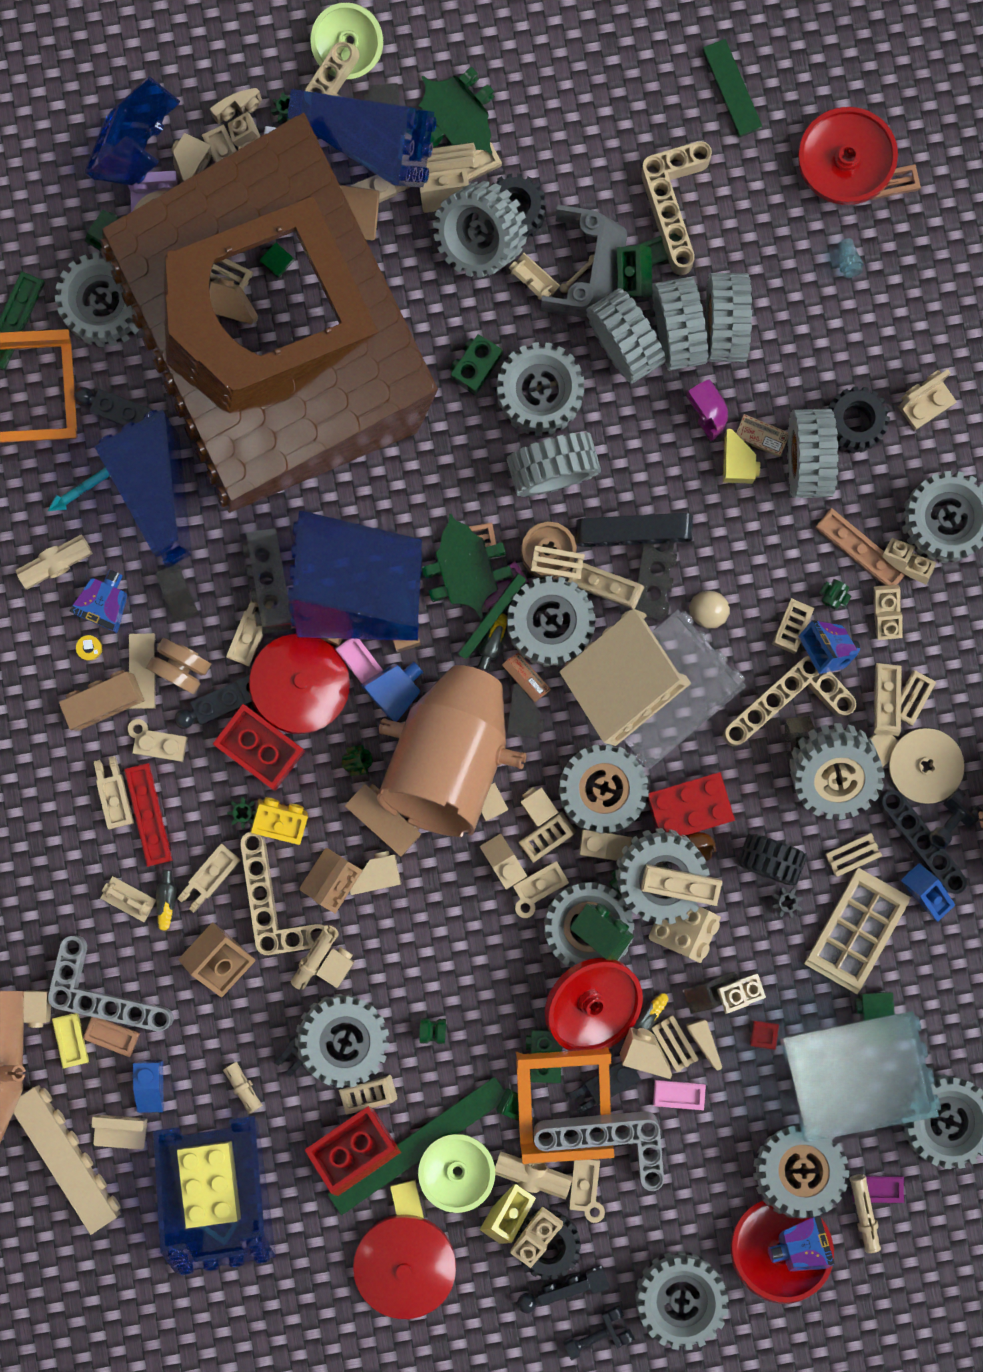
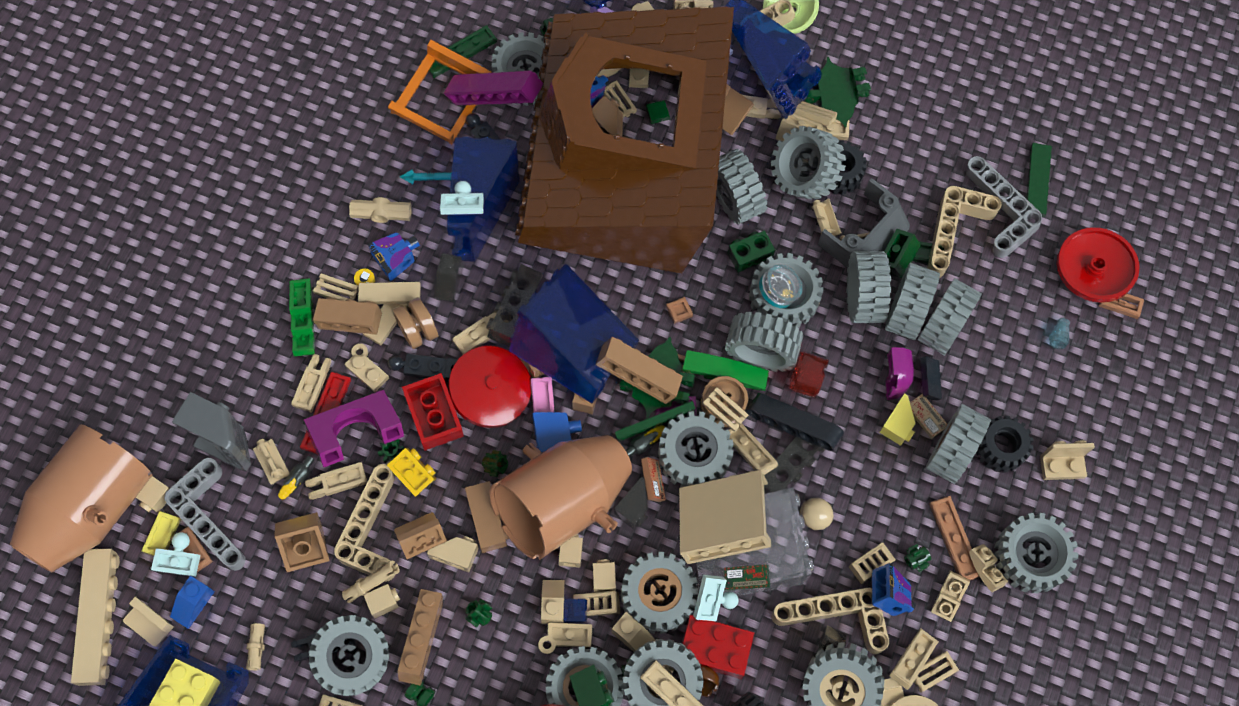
camera: 30 degrees right, 15 degrees down
none -> light aqua plate [151,532,201,577]
none -> dark grey windscreen [172,392,251,472]
none -> green slope [289,278,315,357]
none -> magenta arch [304,390,404,467]
none -> tan tile [313,274,359,301]
none -> tan tile [358,282,421,304]
none -> medium nougat brick [398,589,443,685]
none -> light aqua plate [440,181,484,214]
none -> magenta brick [444,71,544,105]
none -> dark green gear [465,599,492,628]
none -> clear blue tile [564,599,587,622]
none -> medium nougat brick [596,336,683,404]
none -> nougat tile [666,297,693,324]
none -> green slope [683,350,769,391]
none -> light aqua plate [693,575,739,621]
none -> light grey wheel [716,149,767,225]
none -> tile [724,564,770,591]
none -> clear piece [759,264,802,308]
none -> clear red brick [789,352,829,399]
none -> black tile [920,356,942,401]
none -> light grey beam [967,156,1042,258]

